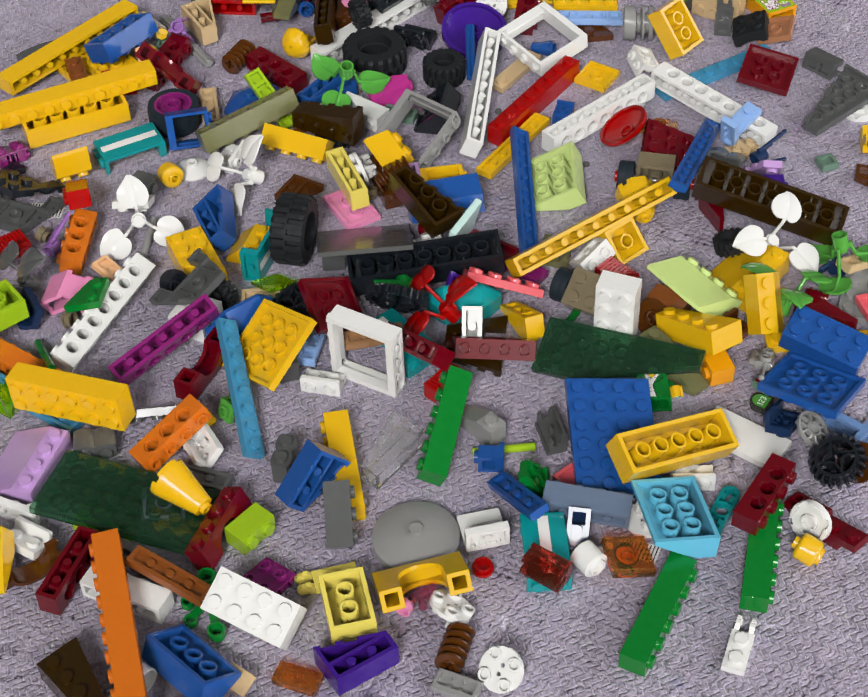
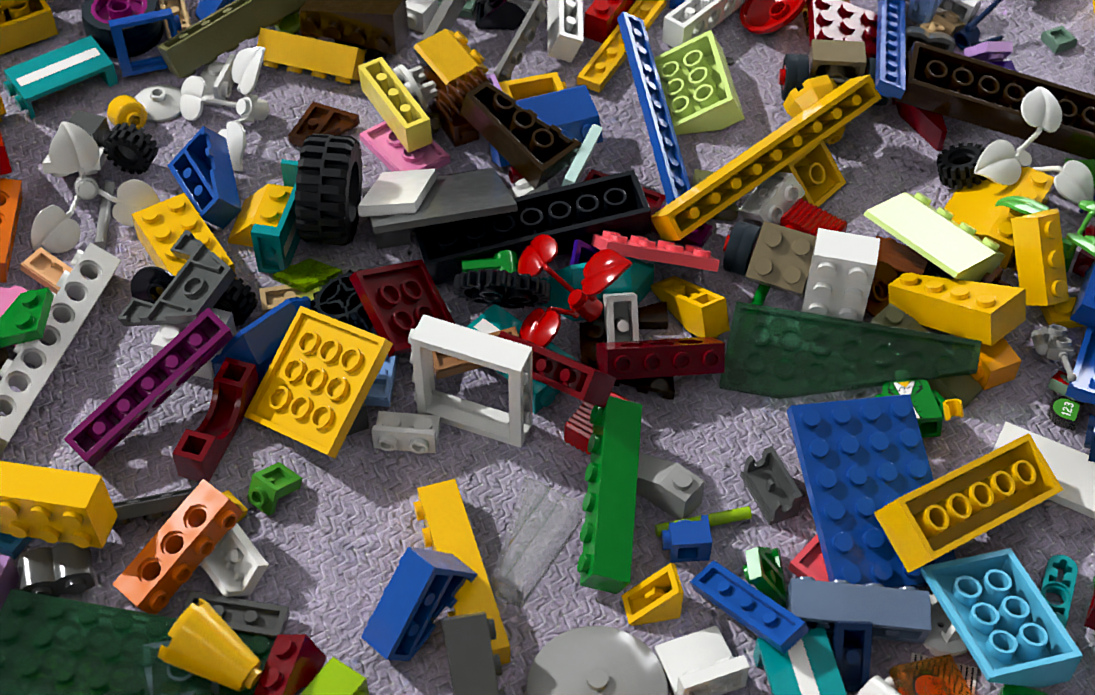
camera: 10 degrees left, 5 degrees up
dark azure plate [215,317,265,459] -> none
dark grey brick [270,434,299,483] -> none
white bracket [669,465,716,491] -> none
none -> black tyre [102,123,158,174]
none -> white tile [357,168,437,217]
none -> yellow slope [621,563,684,626]

